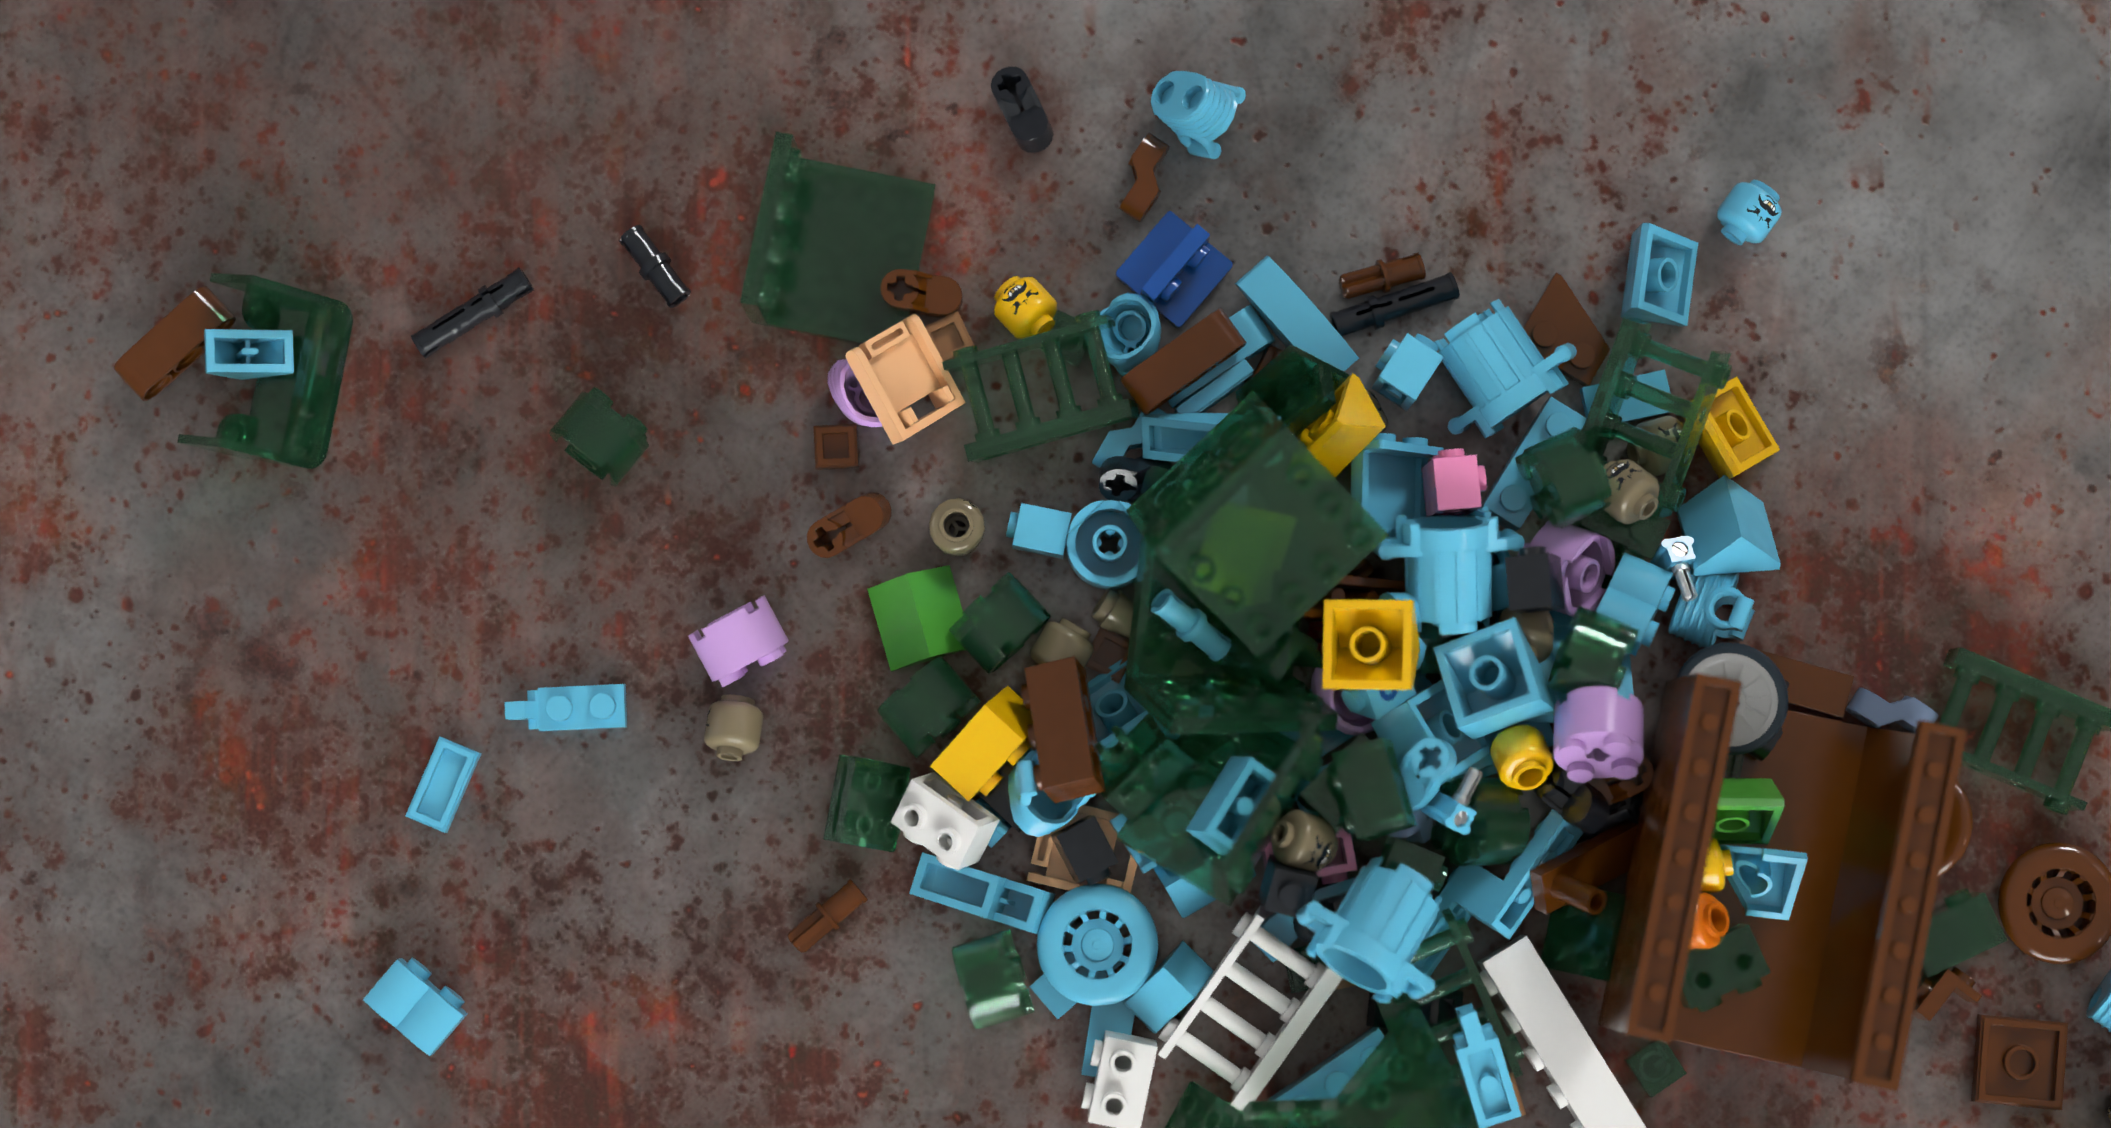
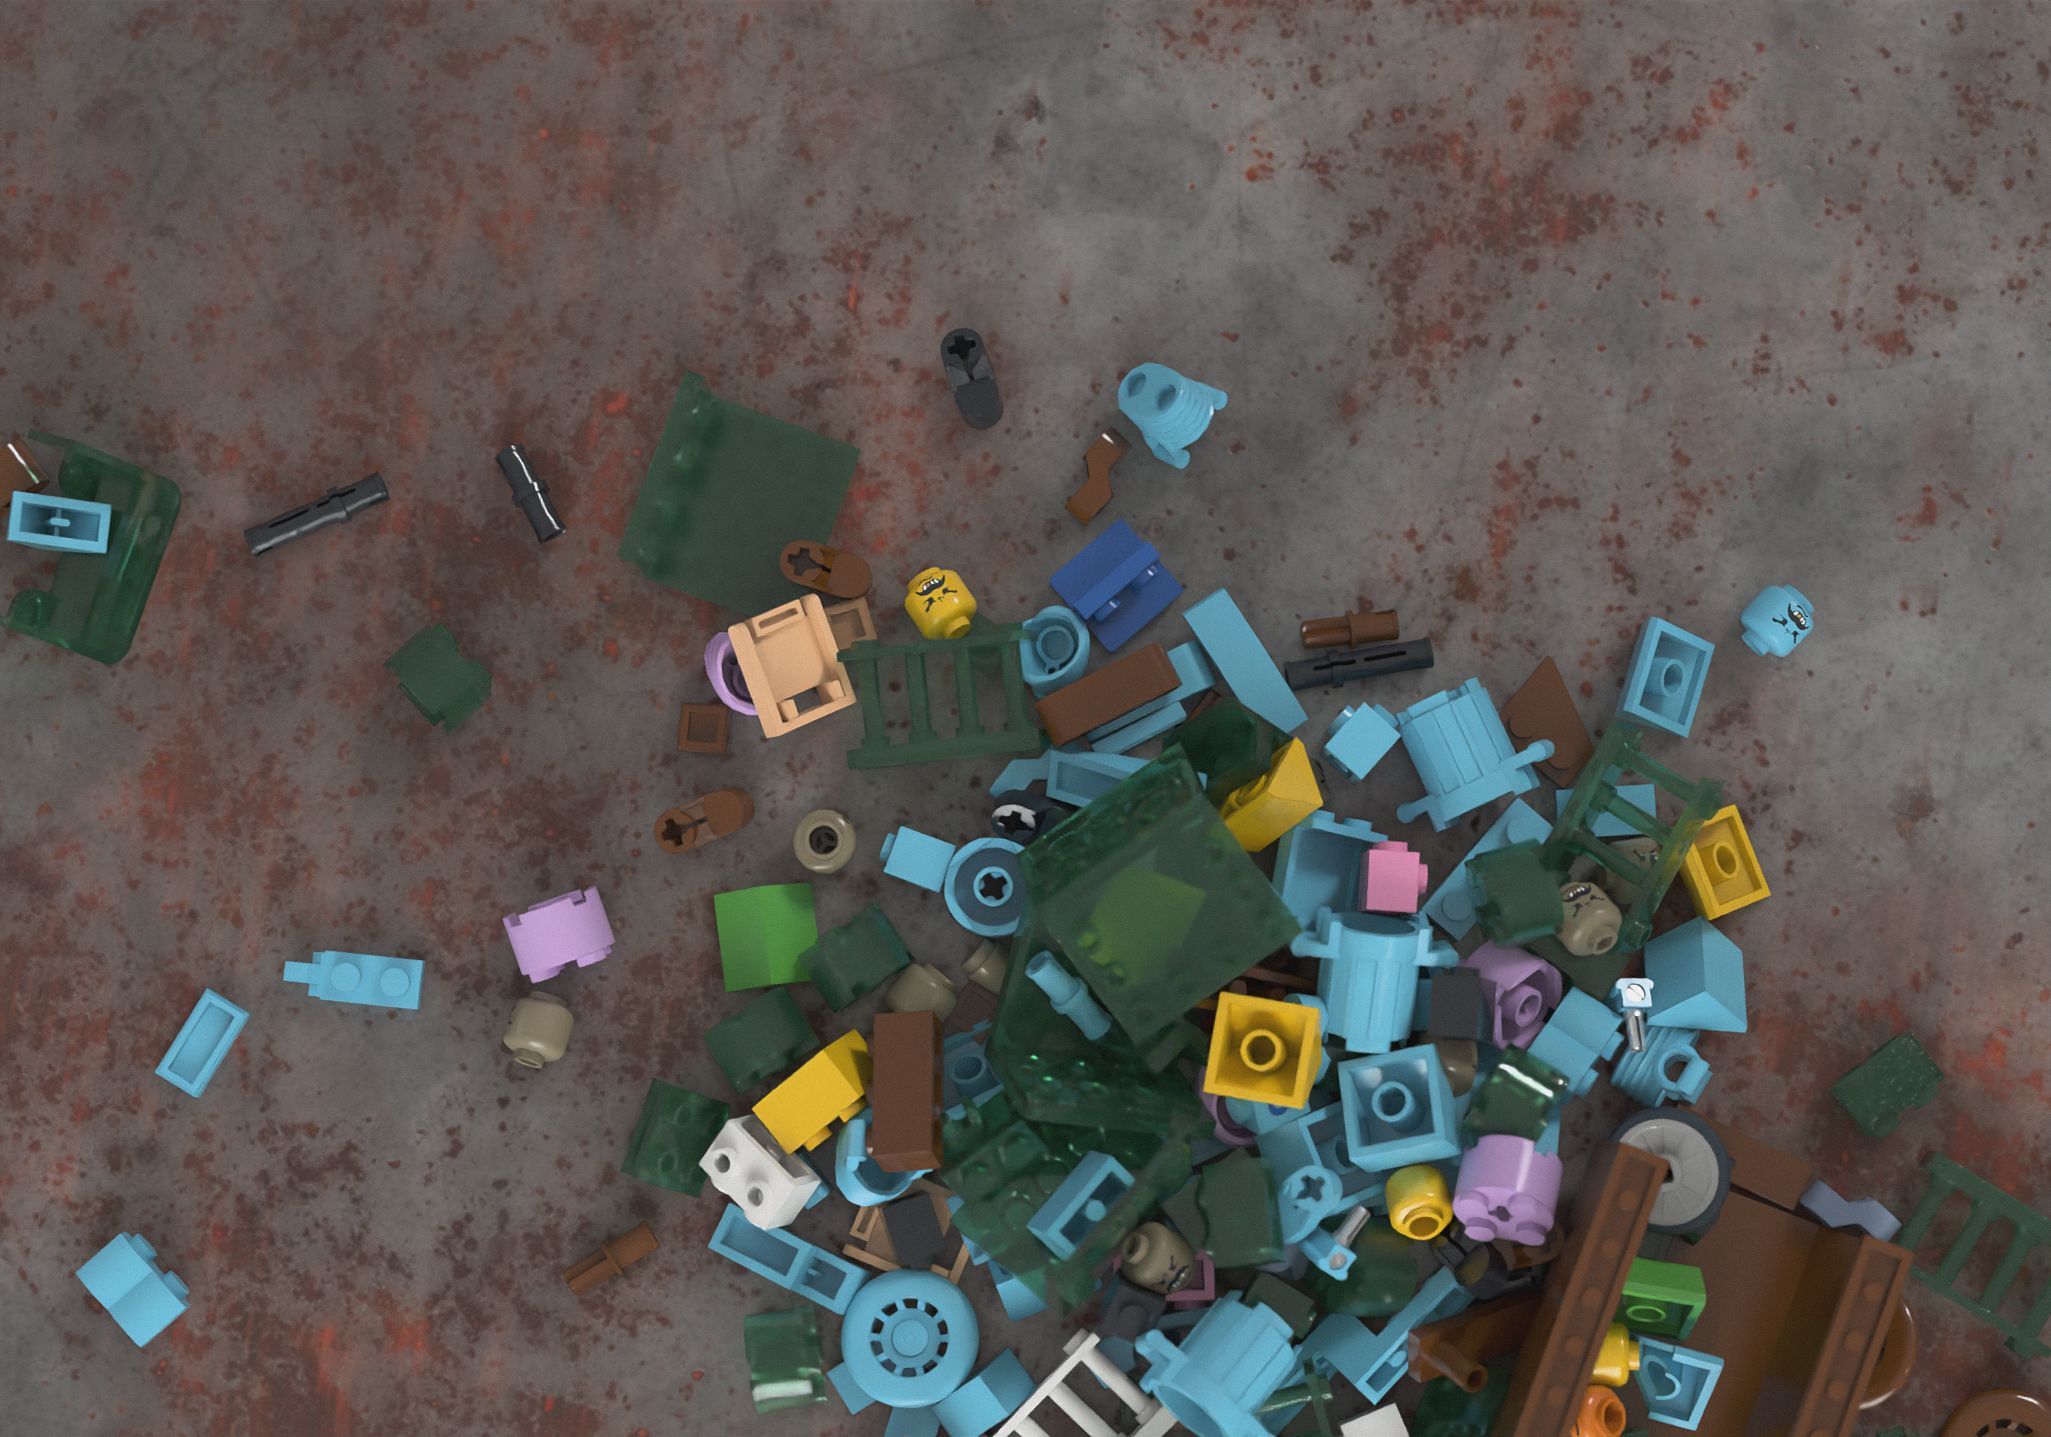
camera: 10 degrees right, 0 degrees up
none -> clear green brick [1824,1030,1946,1139]

